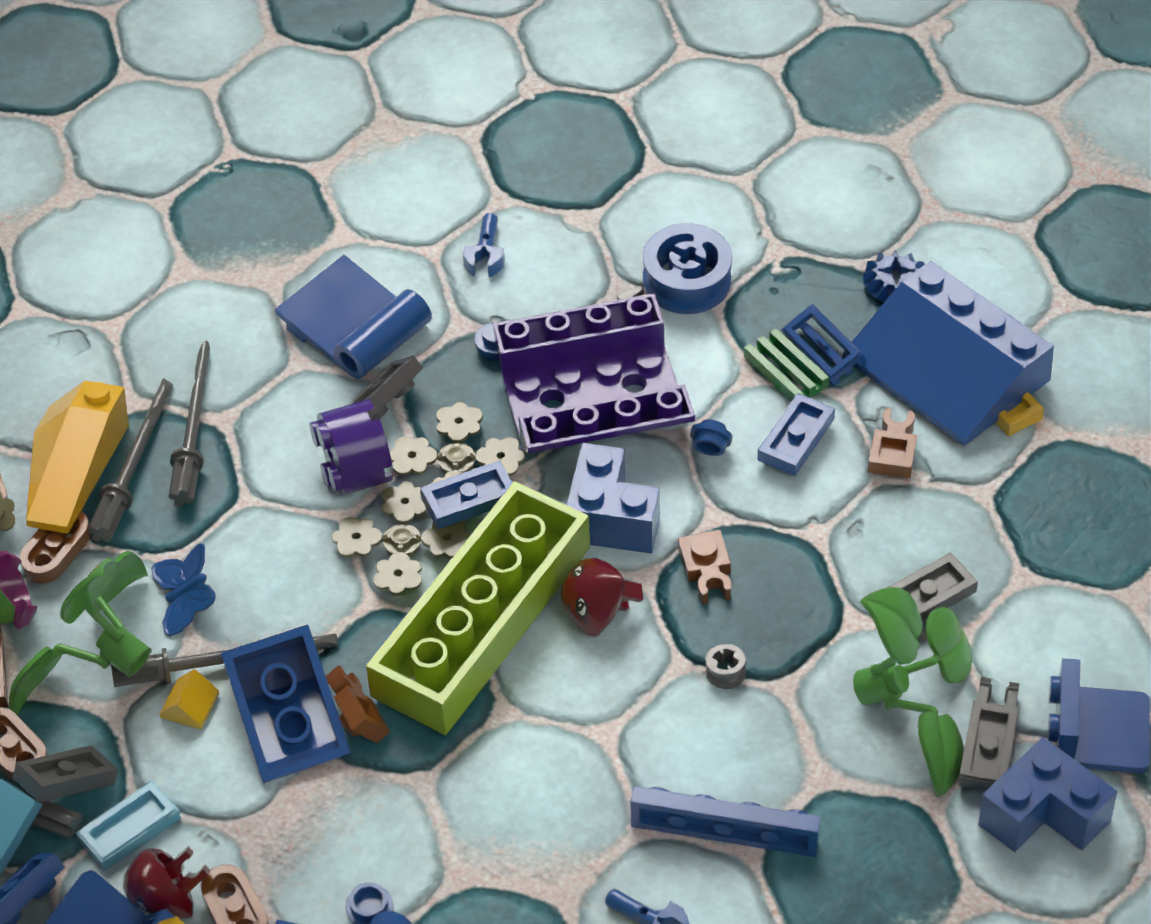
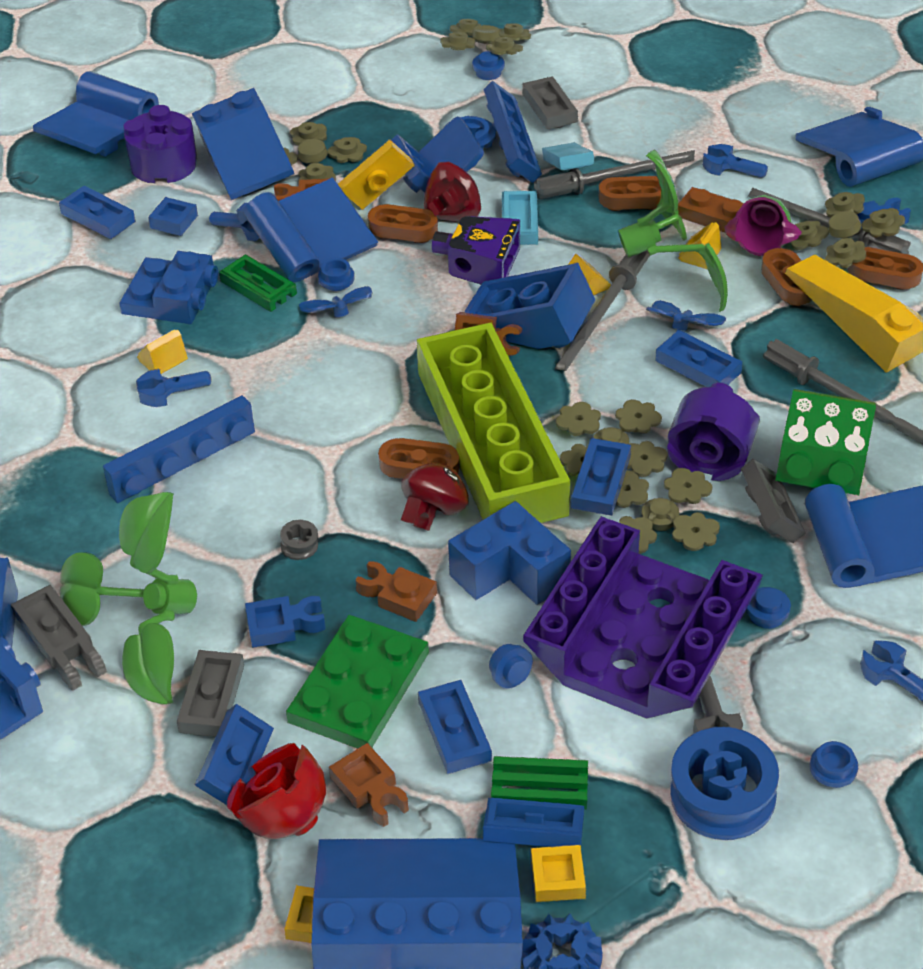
camera: 130 degrees right, 5 degrees down
dark grey plate [12,745,118,803] -> none
dark grey piece [87,378,174,542] -> none
none -> blue plate [195,704,274,805]
none -> red cylinder [227,743,326,839]
none -> blue plate [245,596,325,648]
none -> green plate [286,615,429,749]
none -> blue piece [299,286,373,317]
none -> dark orange plate [378,438,460,479]
none -> dark purple torso [432,216,520,285]
none -> yellow plate [531,845,586,902]
none -> blue plate [655,330,743,387]
none -> yellow slope [678,222,722,269]
none -> green slope [775,389,877,496]
none -> blue plate [809,741,858,788]

